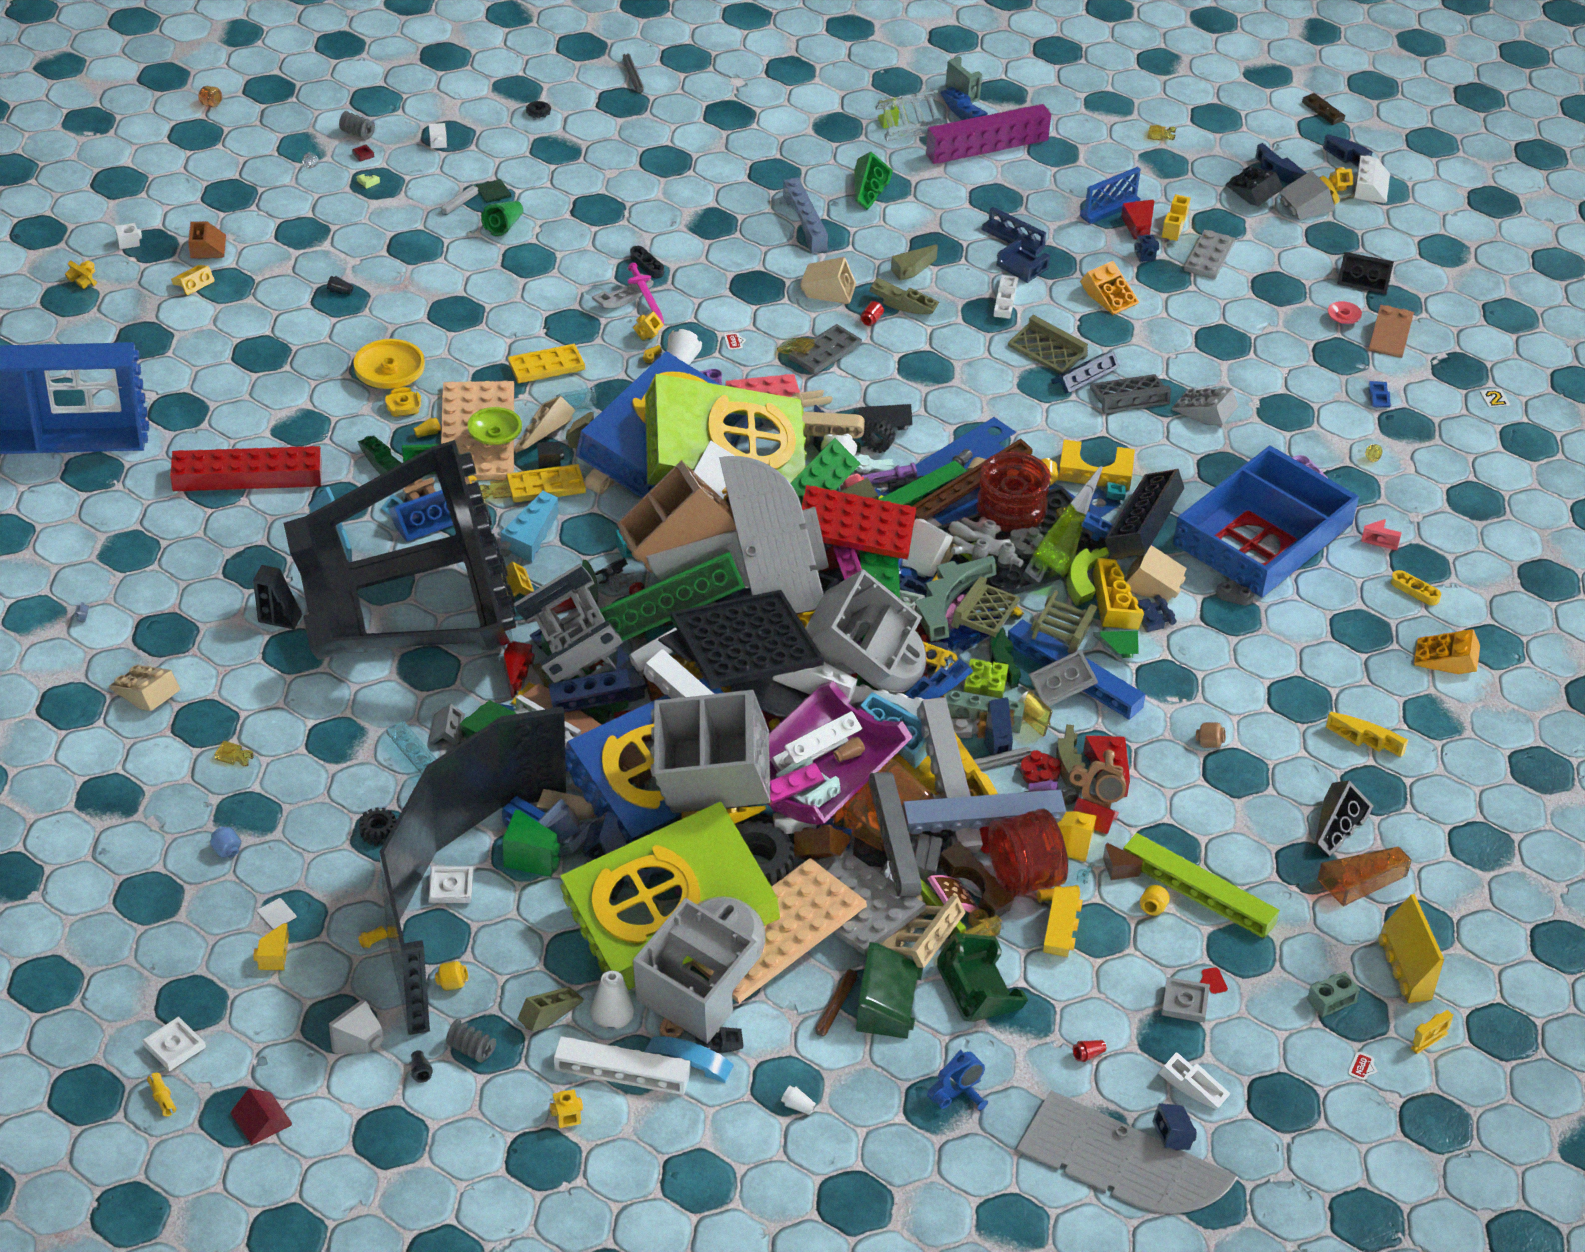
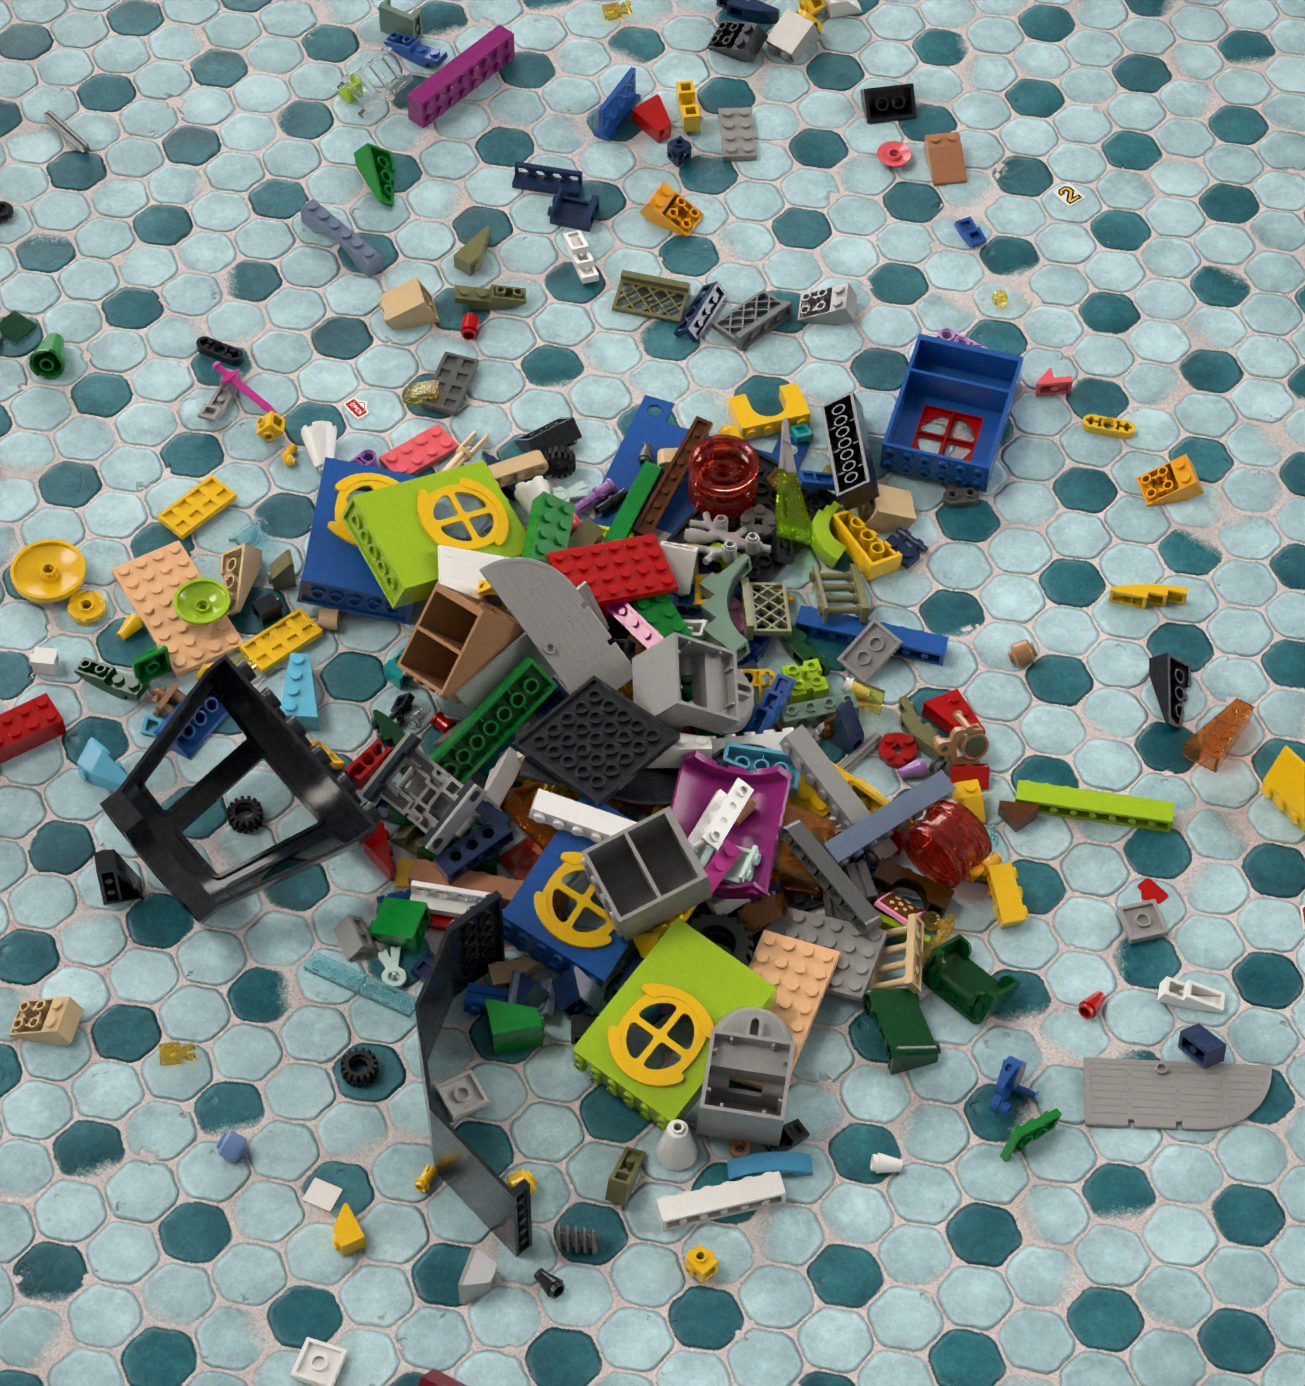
camera: 25 degrees left, 10 degrees up
reddish brown axle [815,969,858,1037] -> none
green slope [1093,631,1139,658] -> none
yellow head [1140,885,1170,916] -> none
sand green brick [1307,971,1360,1018] -> none
none -> white brick [29,647,60,675]
none -> black tyre [227,796,264,834]
none -> green wing [1000,1108,1062,1162]

